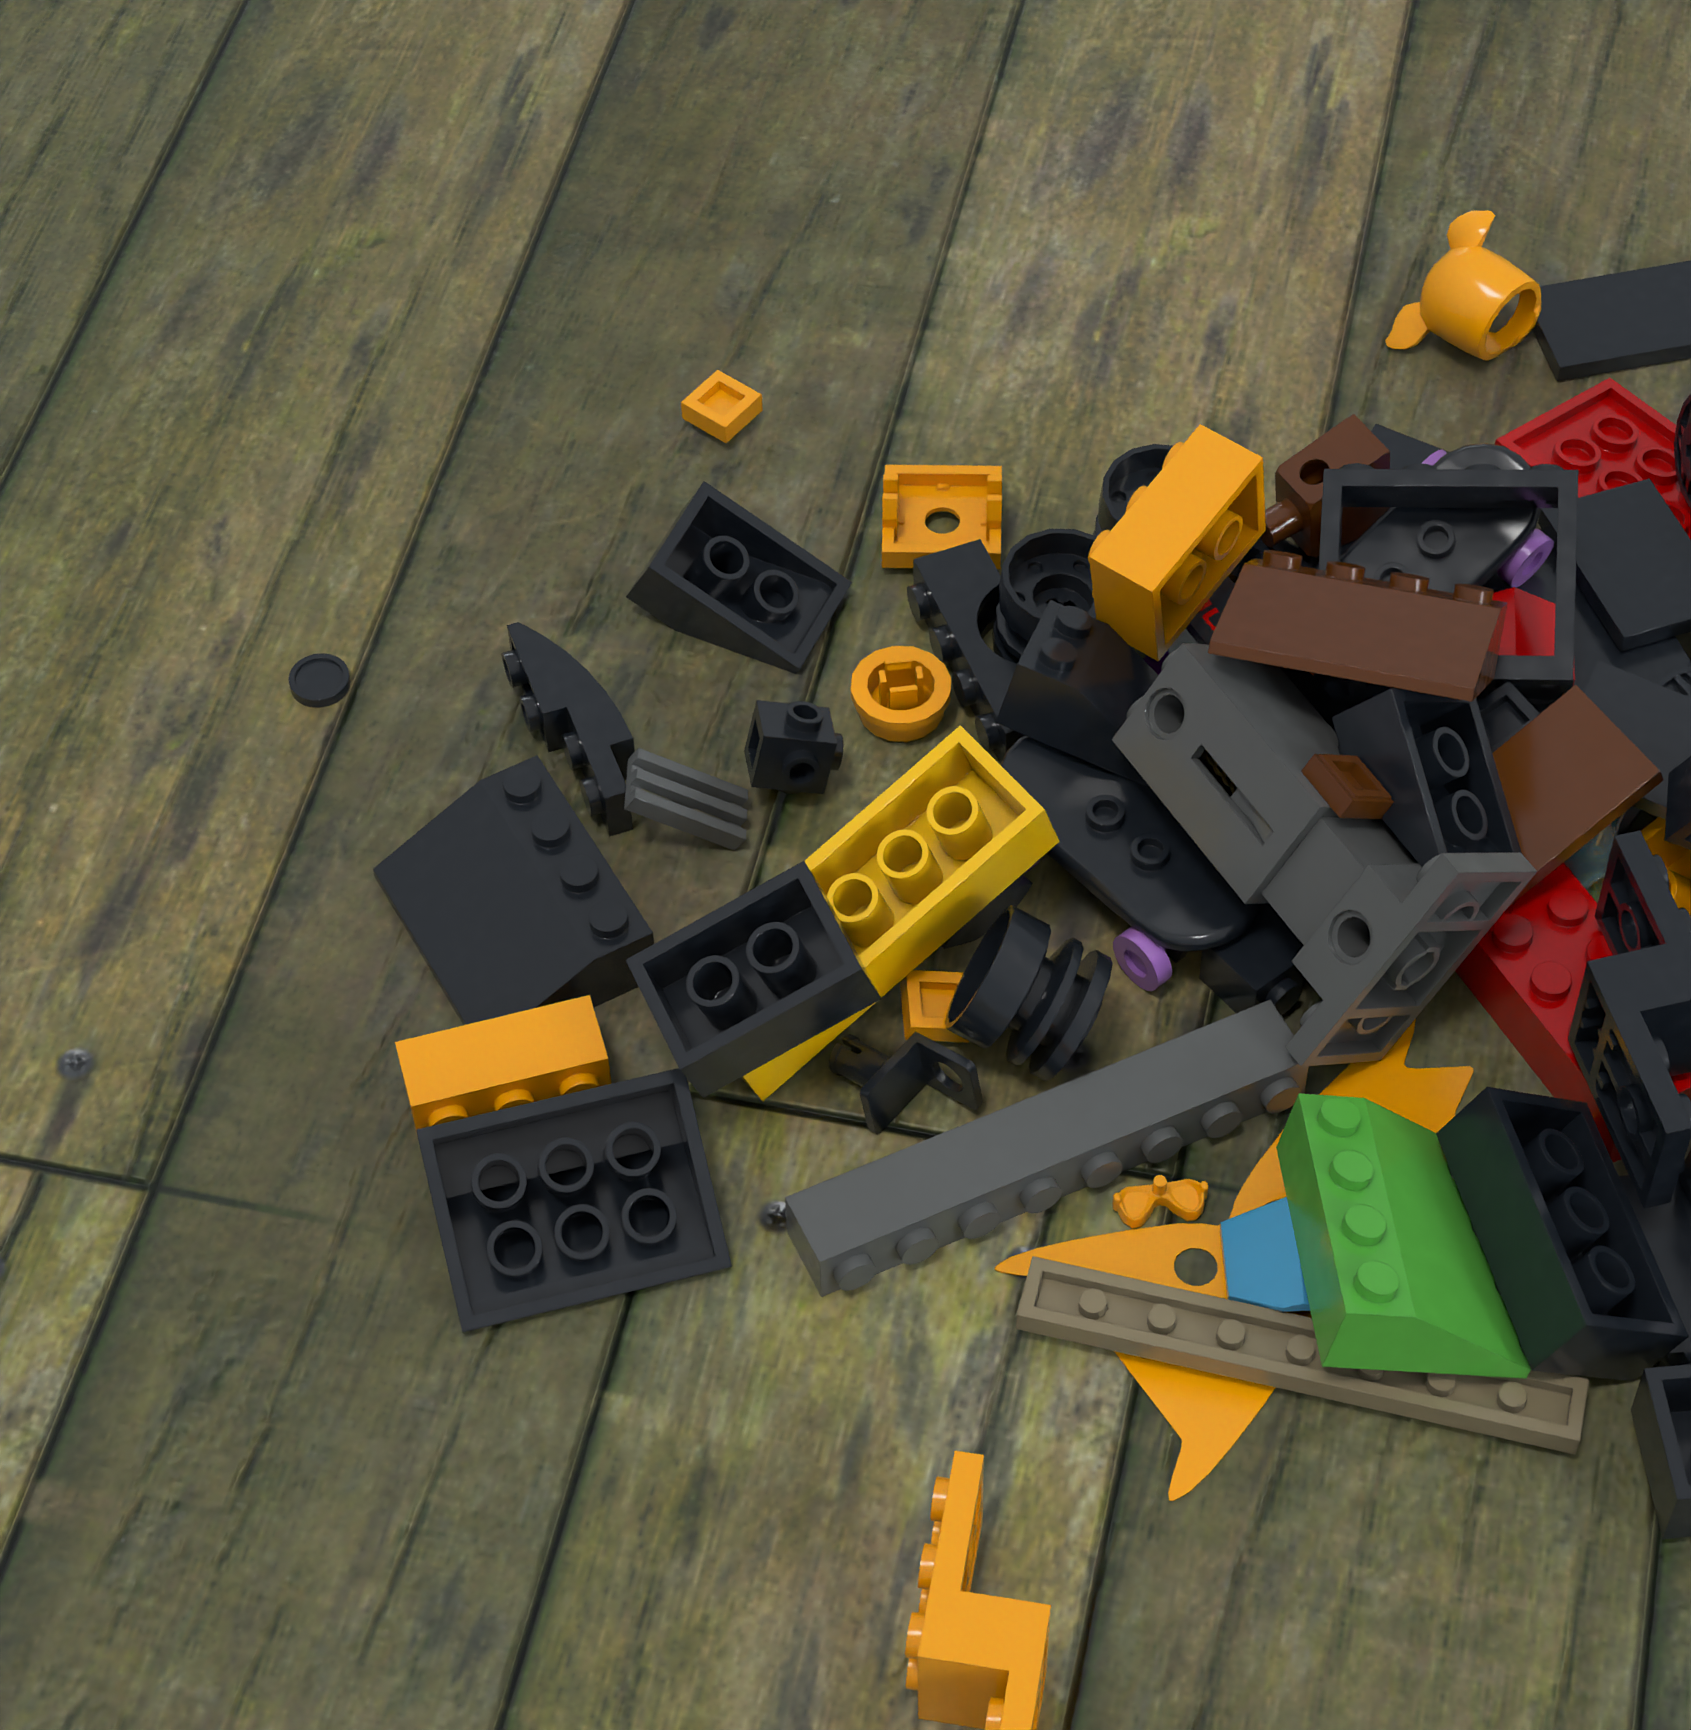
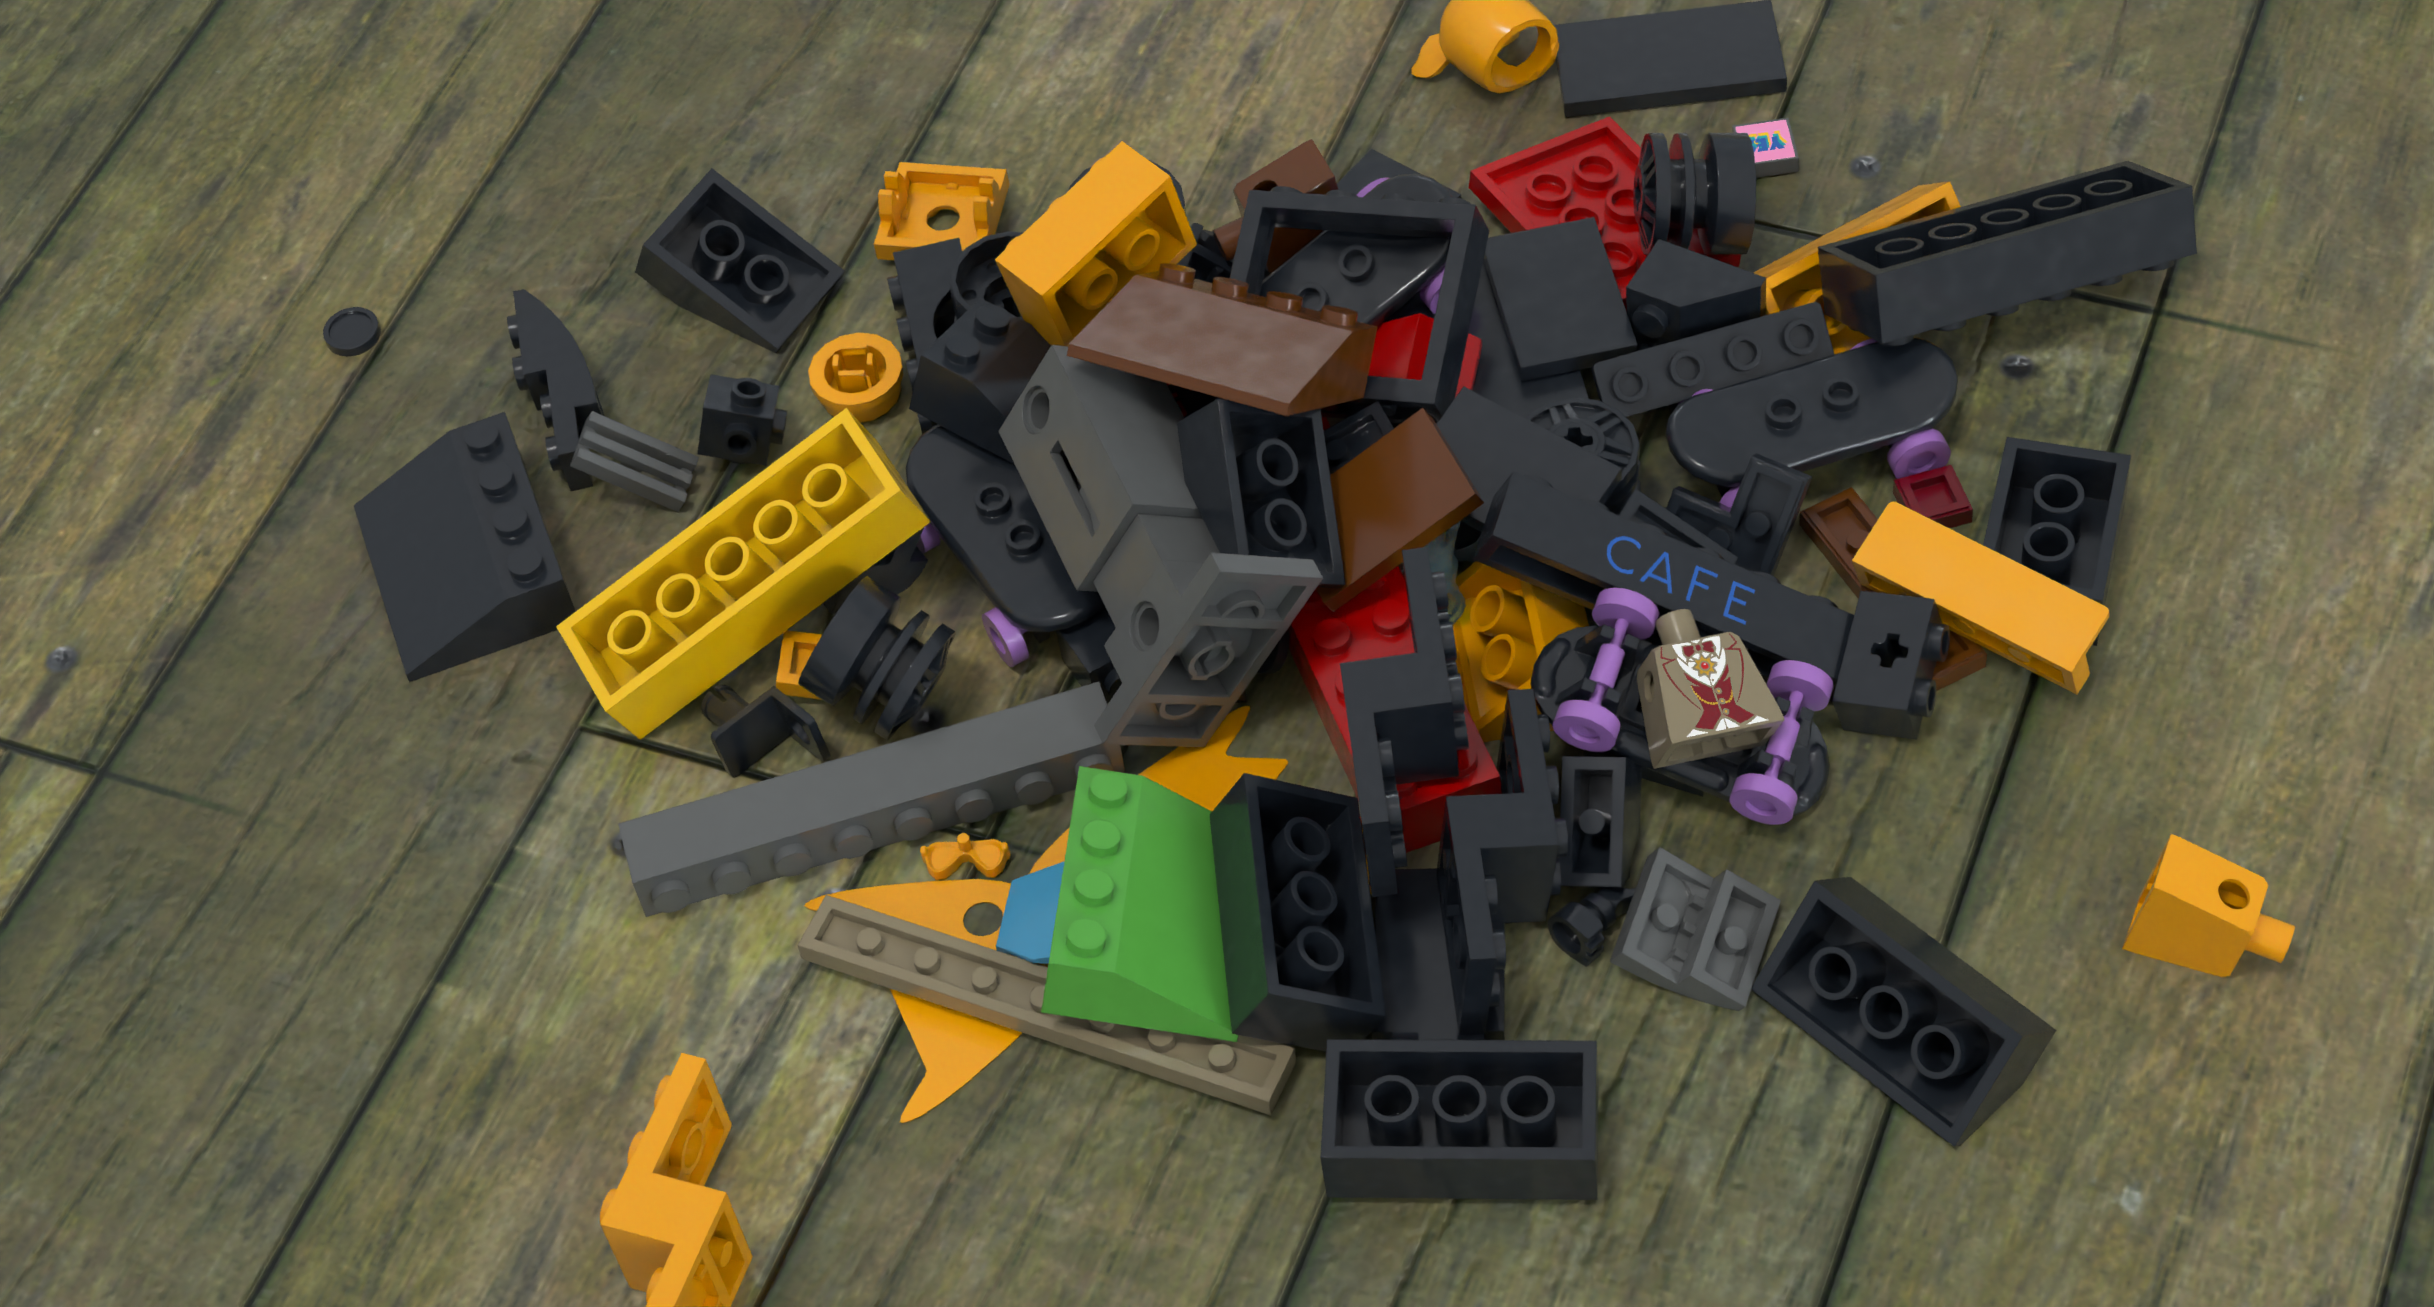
camera: 15 degrees right, 0 degrees up
light orange brick [395,995,612,1133] -> none
black slope [416,1068,732,1333] -> none
black brick [626,861,881,1098] -> none
light orange plate [681,370,763,443] -> none
reddish brown tile [1301,754,1394,819] -> none

